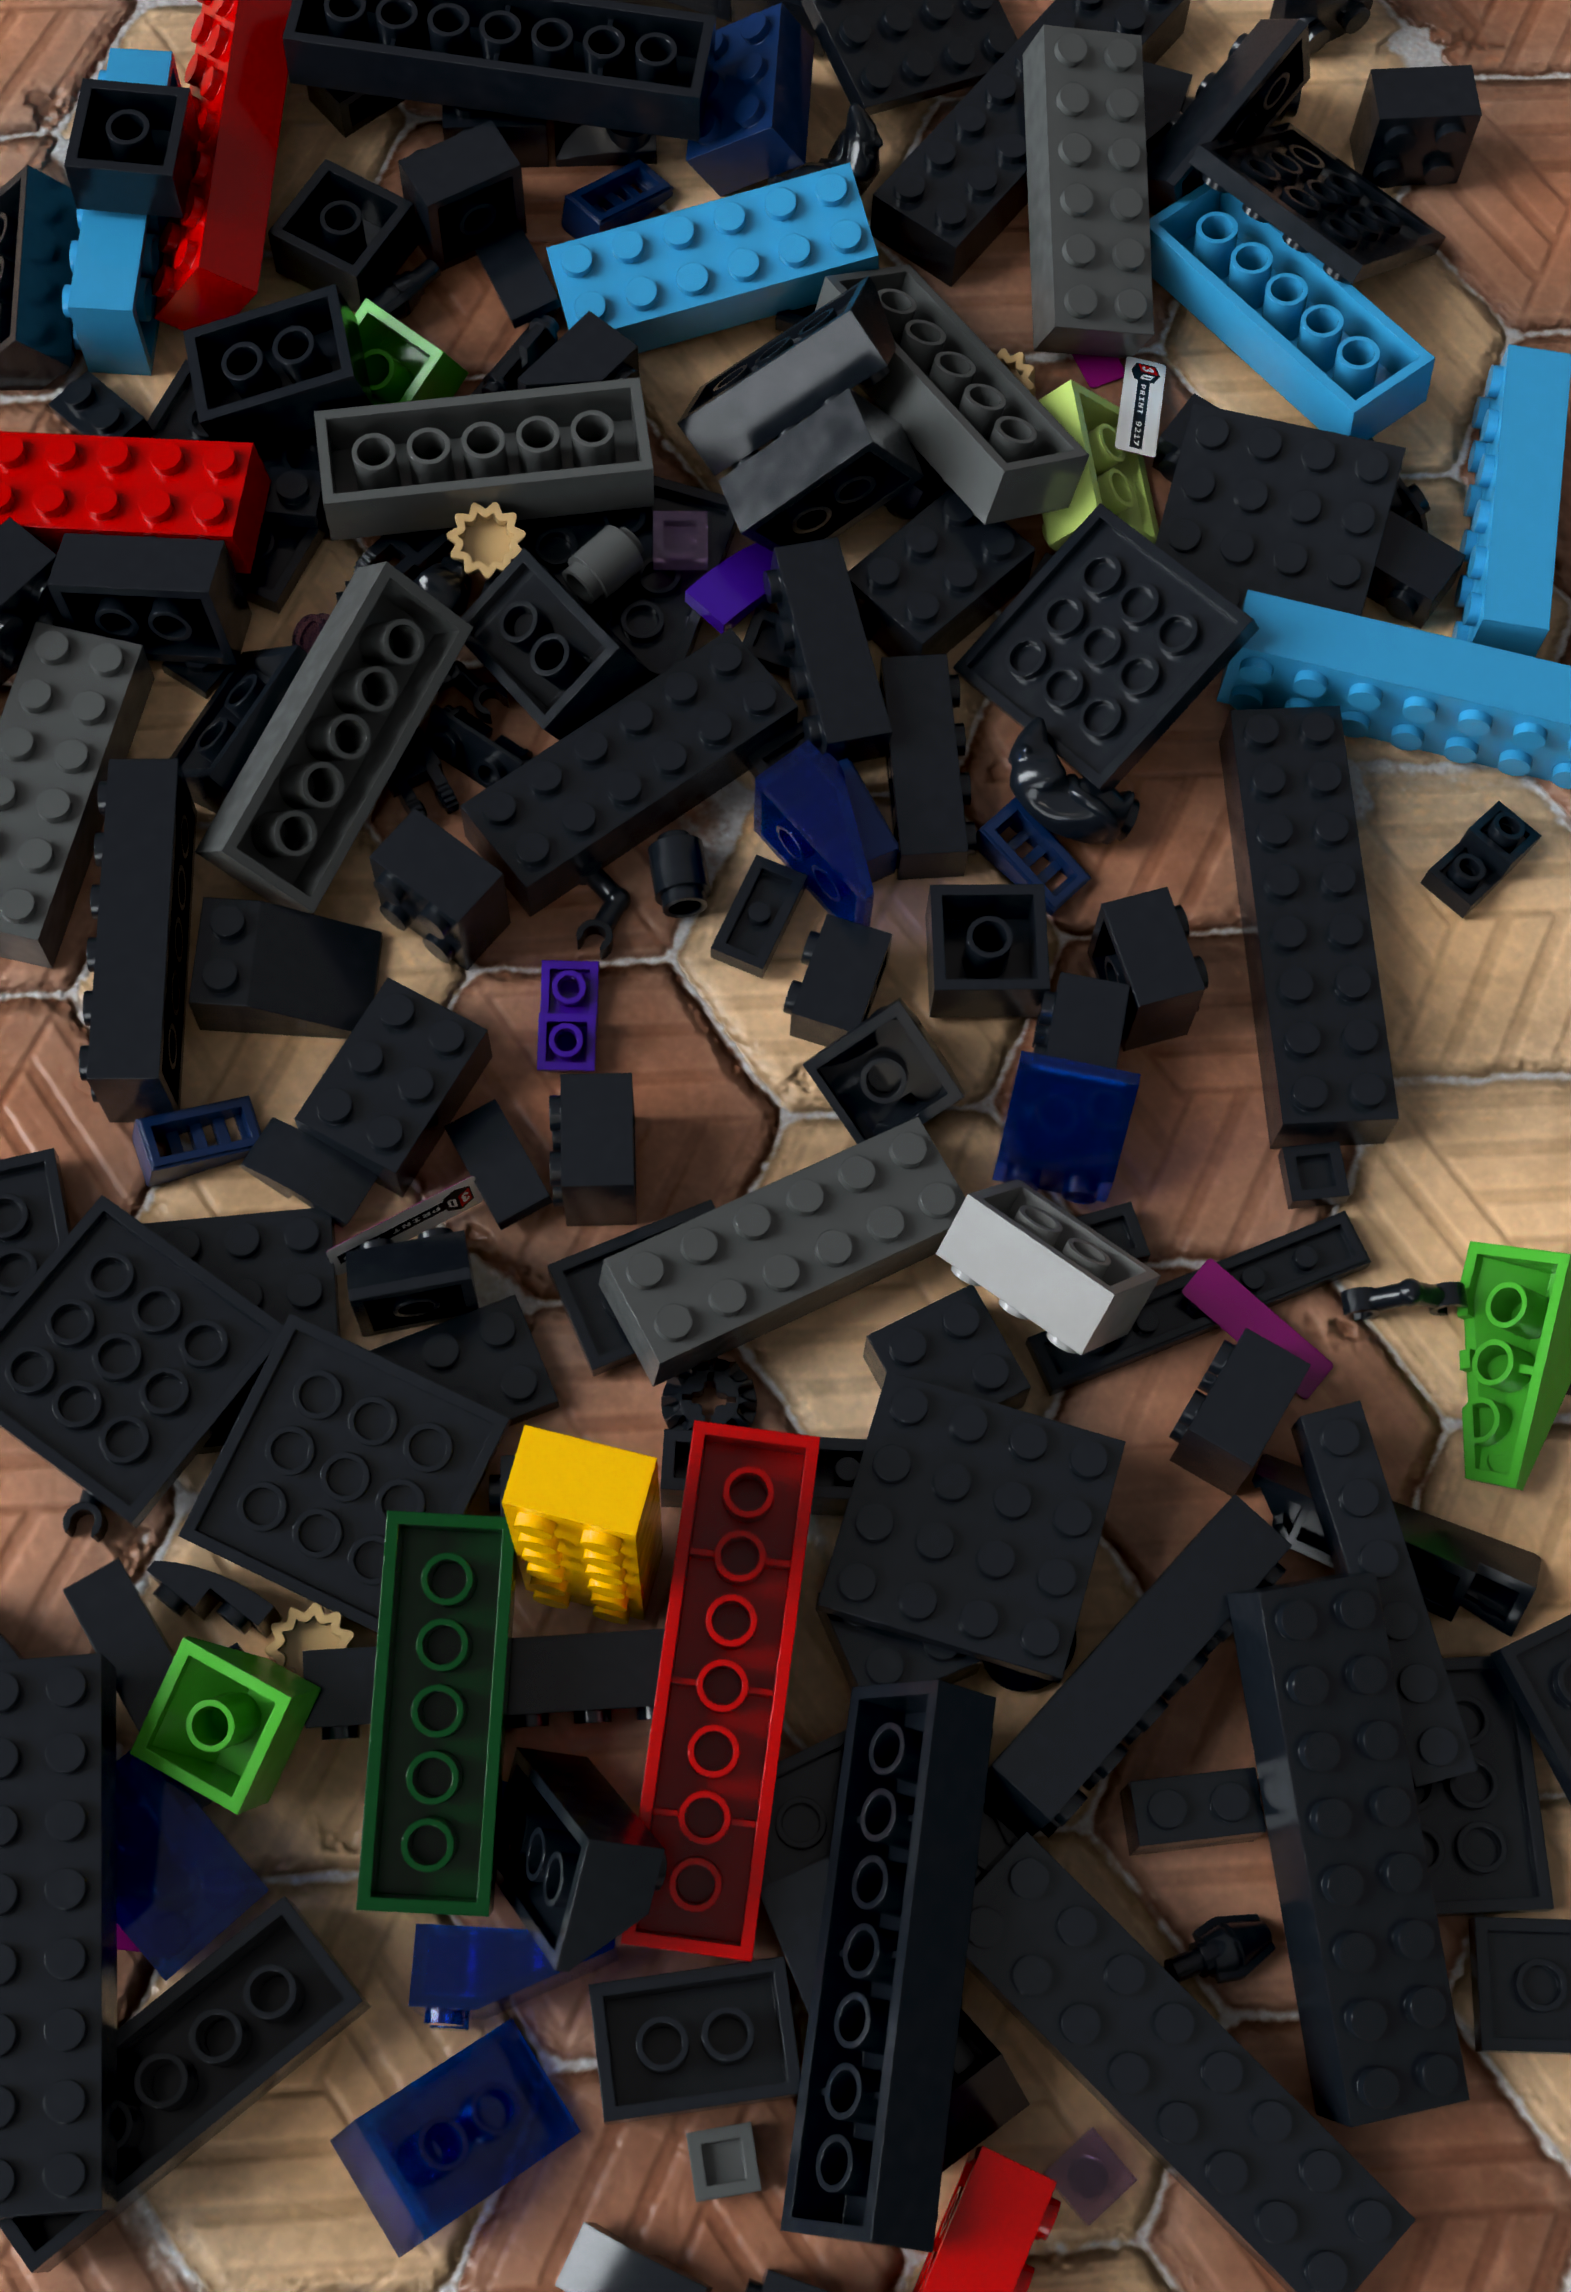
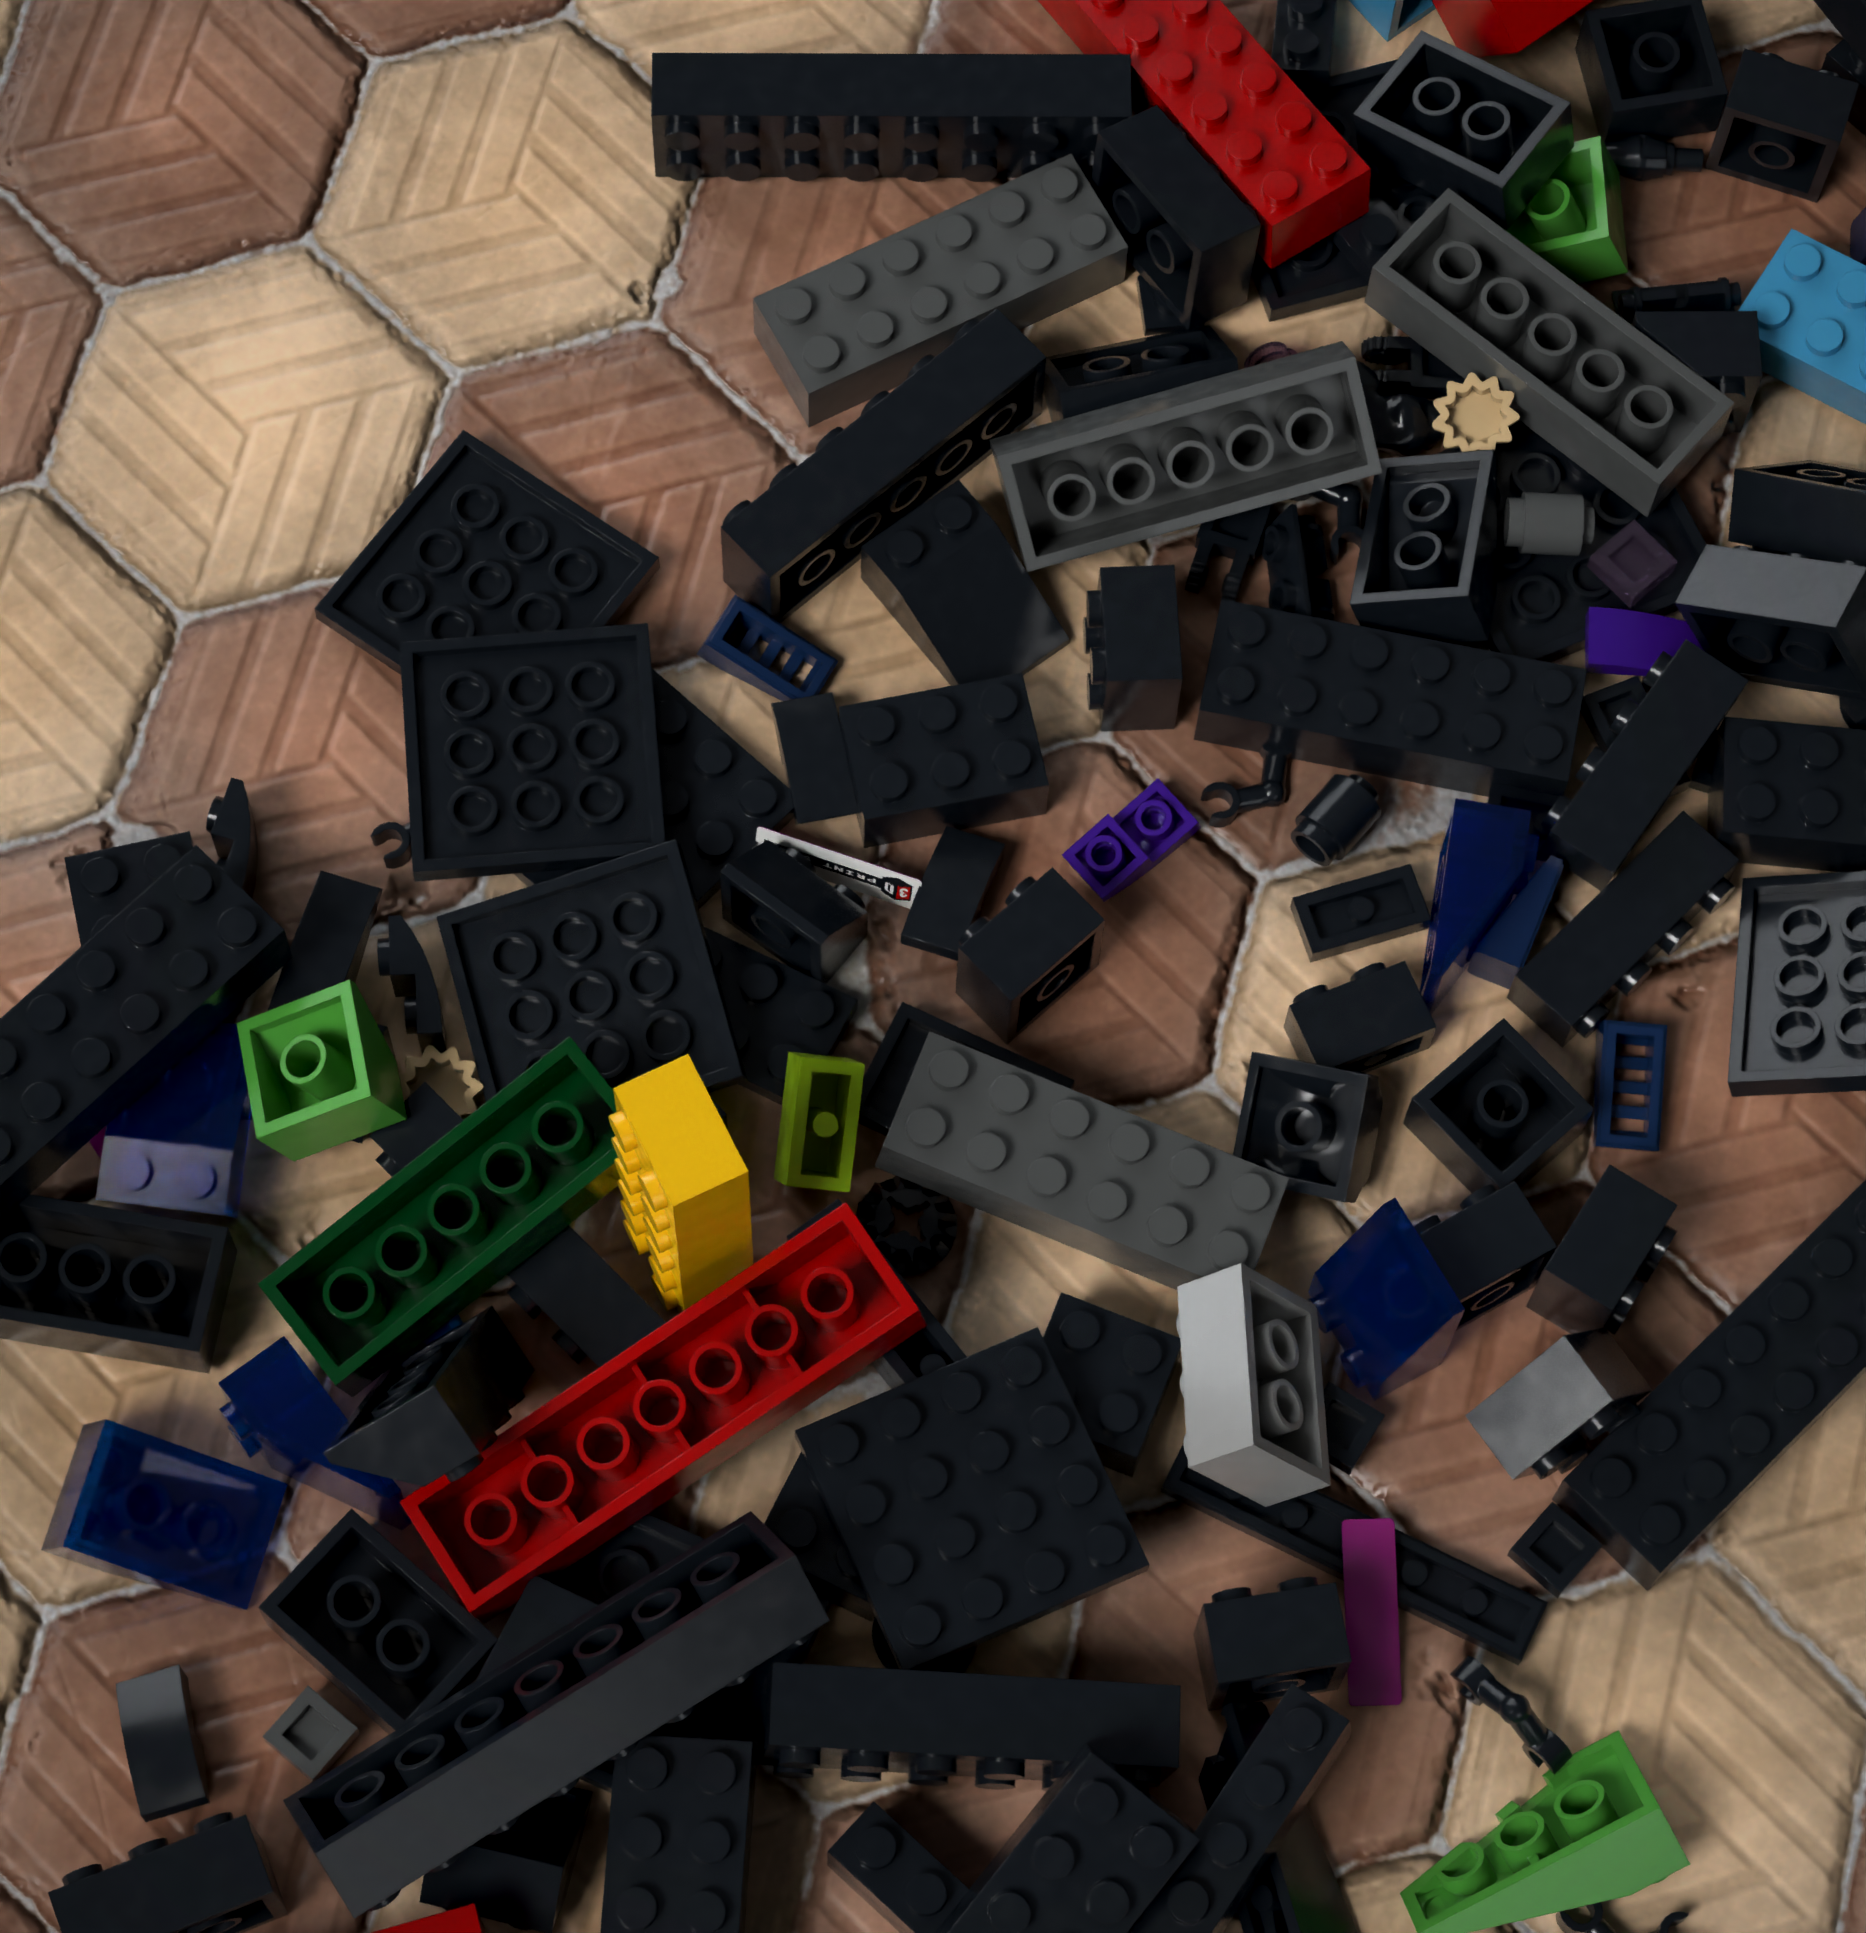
camera: 50 degrees right, 0 degrees up
black slope [472,222,561,329] -> none
black animal [1008,717,1140,845] -> none
none -> lime brick [773,1052,865,1193]
none -> black brick [1465,1328,1653,1480]

